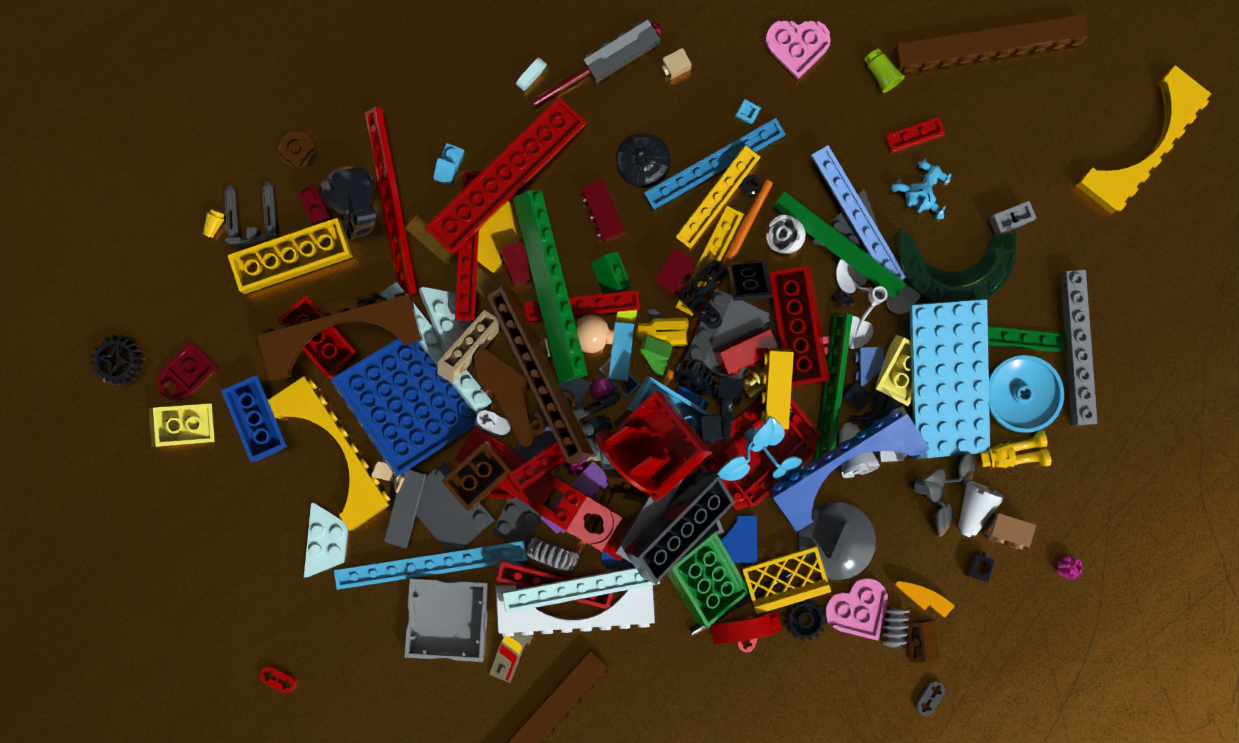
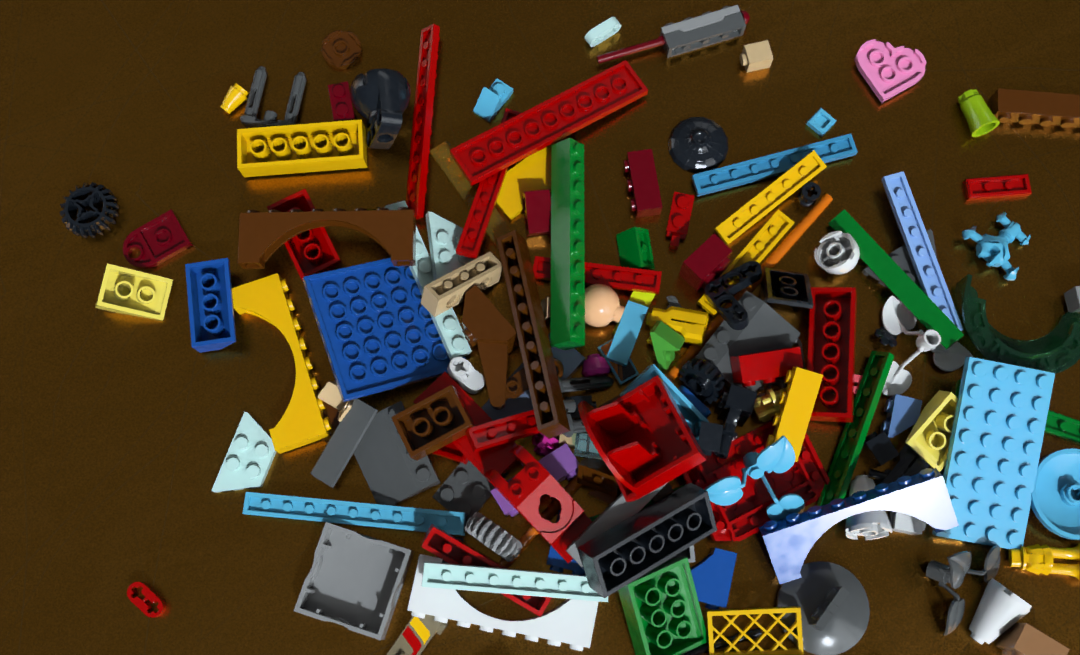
camera: 15 degrees right, 10 degrees down
none -> red hinge [666,192,695,250]

